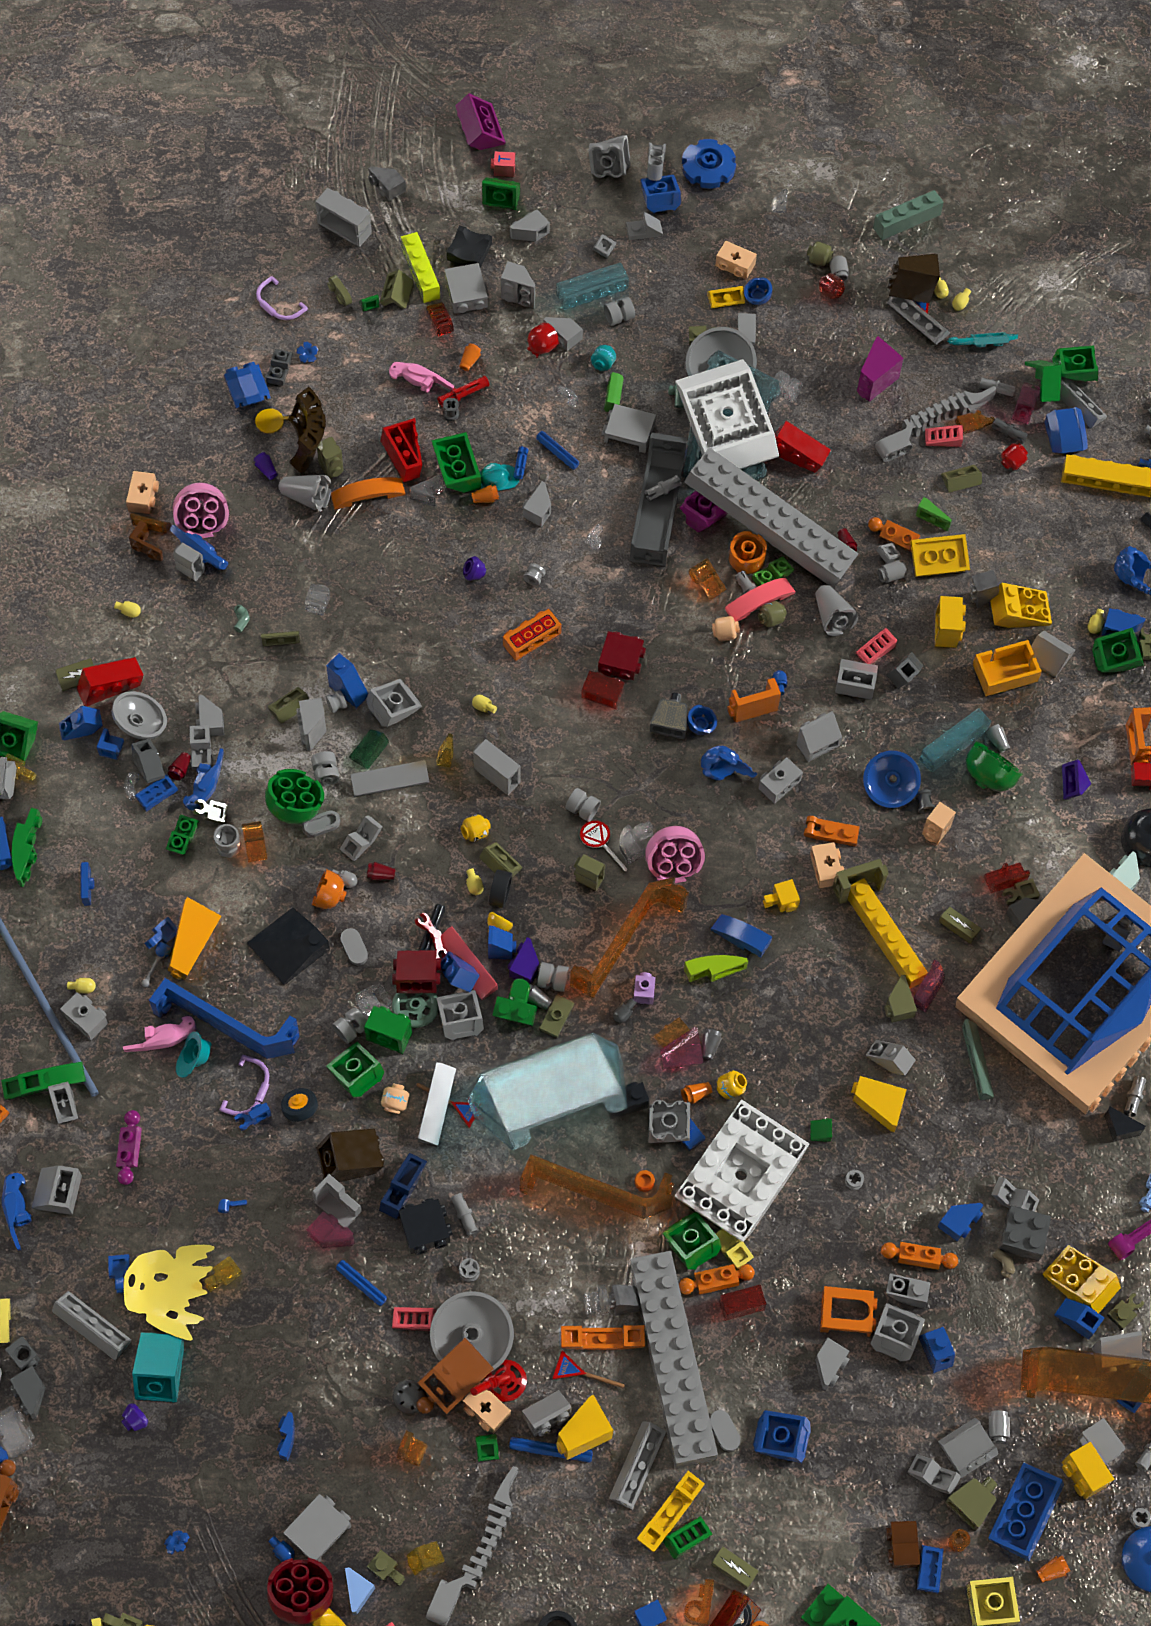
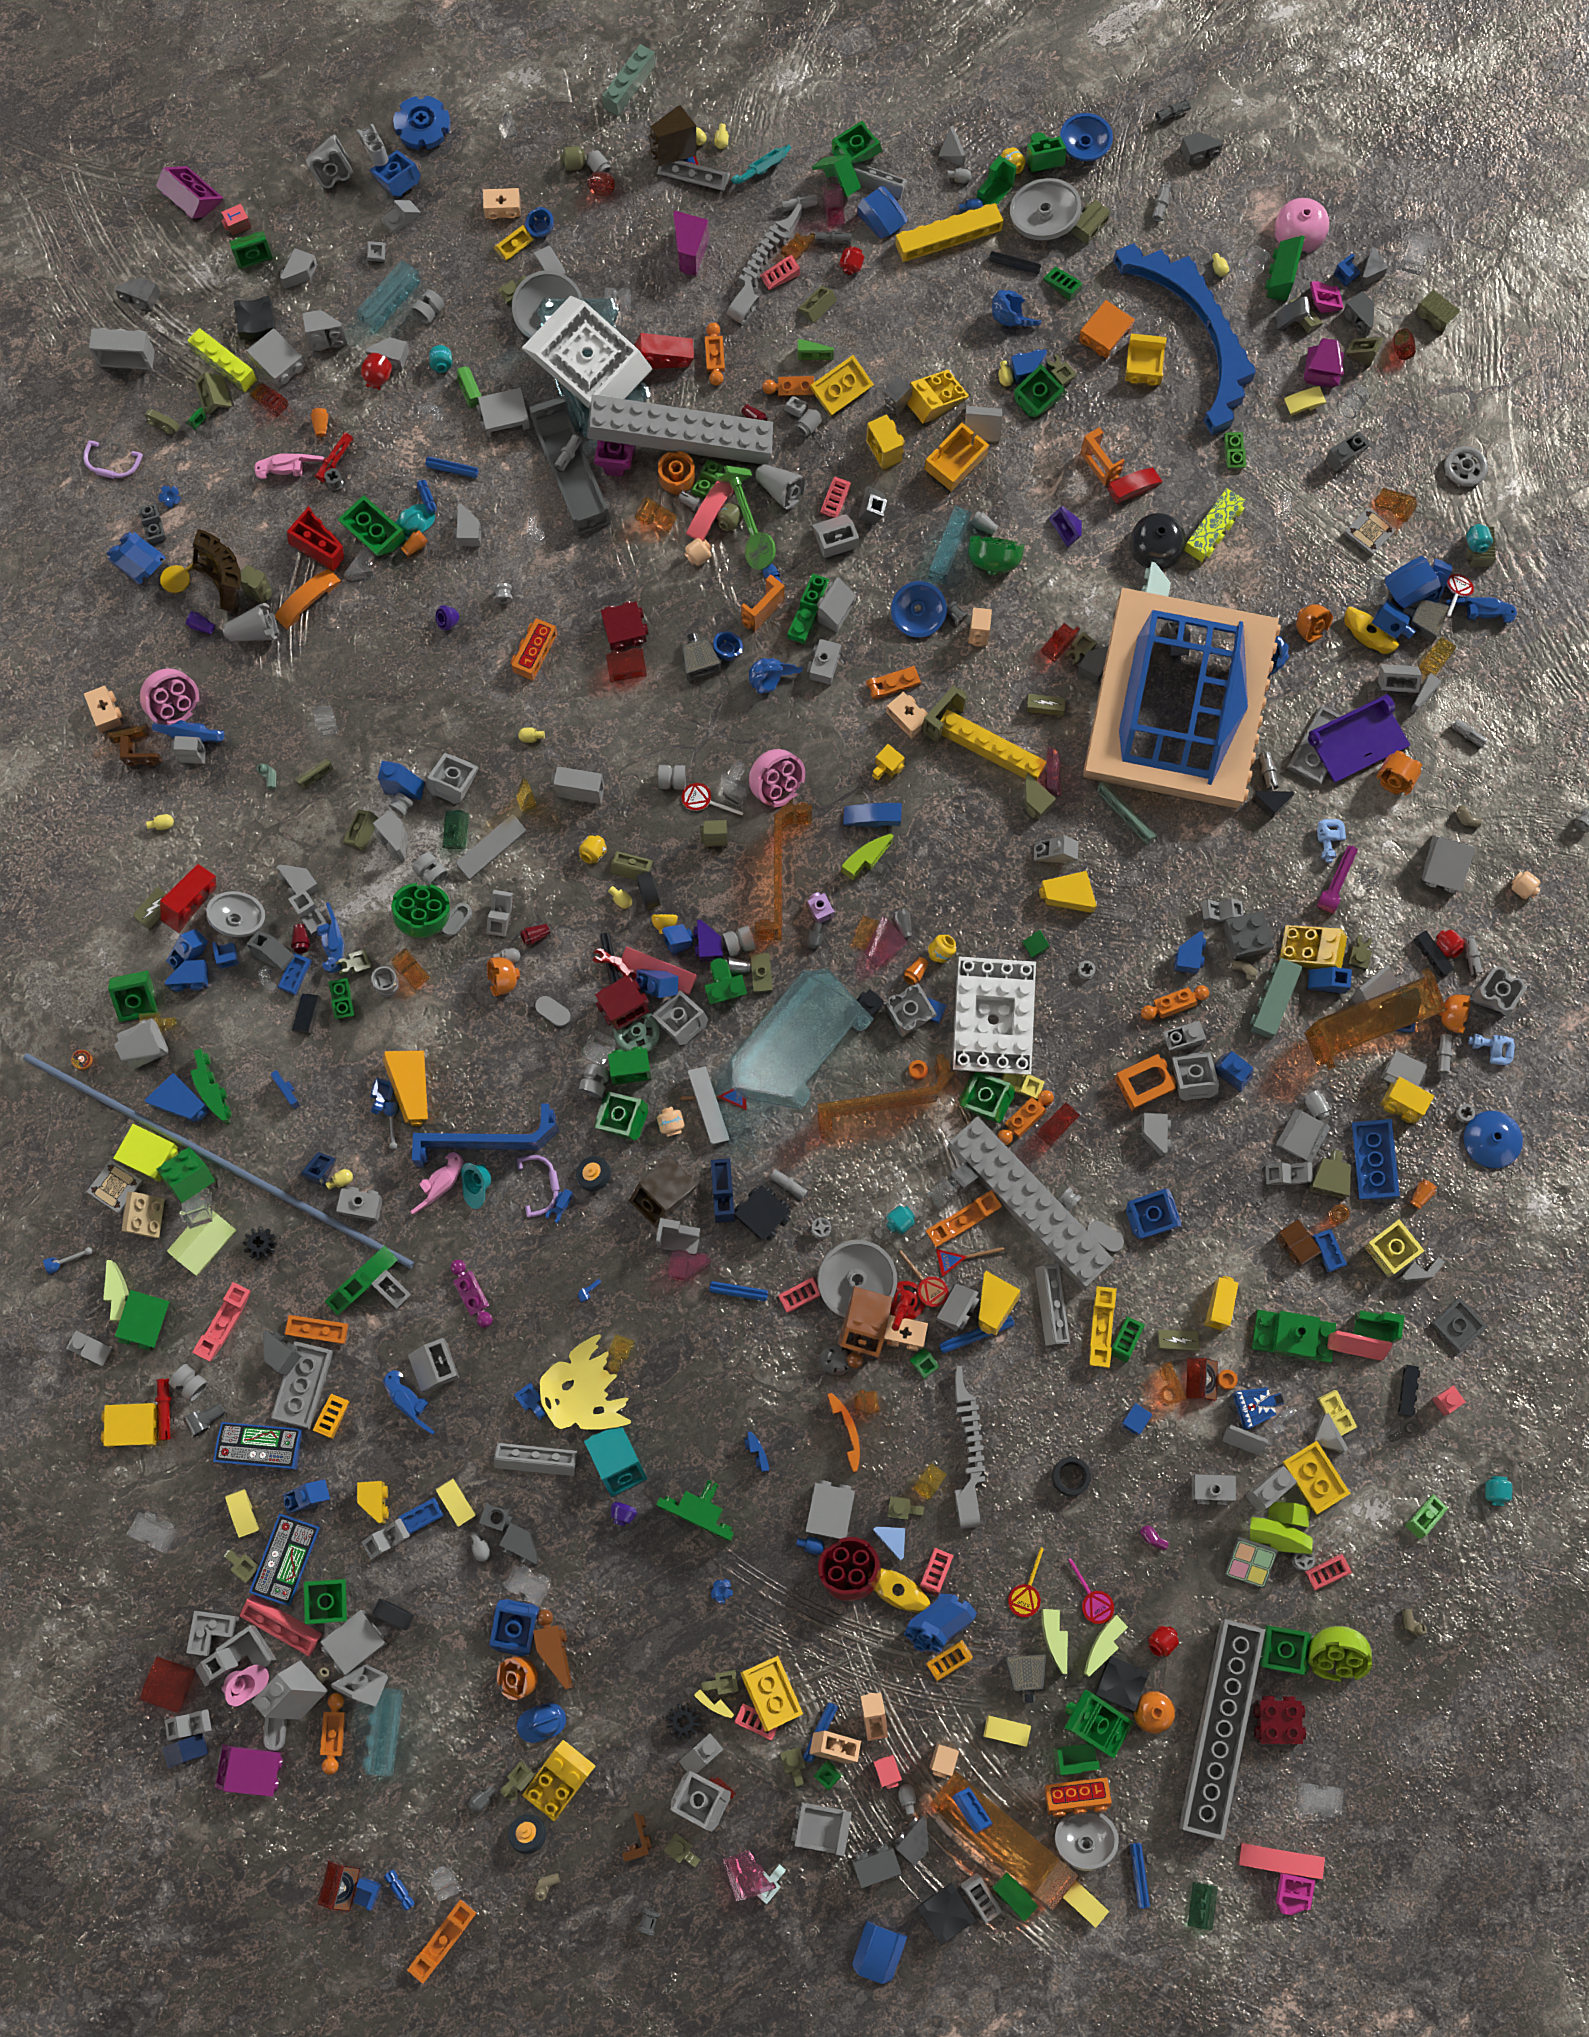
camera: 30 degrees left, 10 degrees up
black slope [247,907,330,985] -> none
sand green arm [668,385,684,408] -> none
none -> blue slope [165,960,208,992]
none -> black slope [292,994,321,1035]
none -> dark blue slope [301,1152,336,1187]
none -> green brick [656,1480,735,1542]
none -> orange plate [705,322,725,386]
none -> bright green piece [714,466,776,570]
none -> green slope [787,573,830,644]
none -> orange slope [827,1393,860,1473]
none -> teal head [886,1205,916,1235]
none -> piece [899,1250,949,1307]
none -> light grey wheel [1058,1187,1082,1212]
none -> yellow slope [1204,1276,1239,1331]
none -> sand green brick [1249,958,1302,1040]

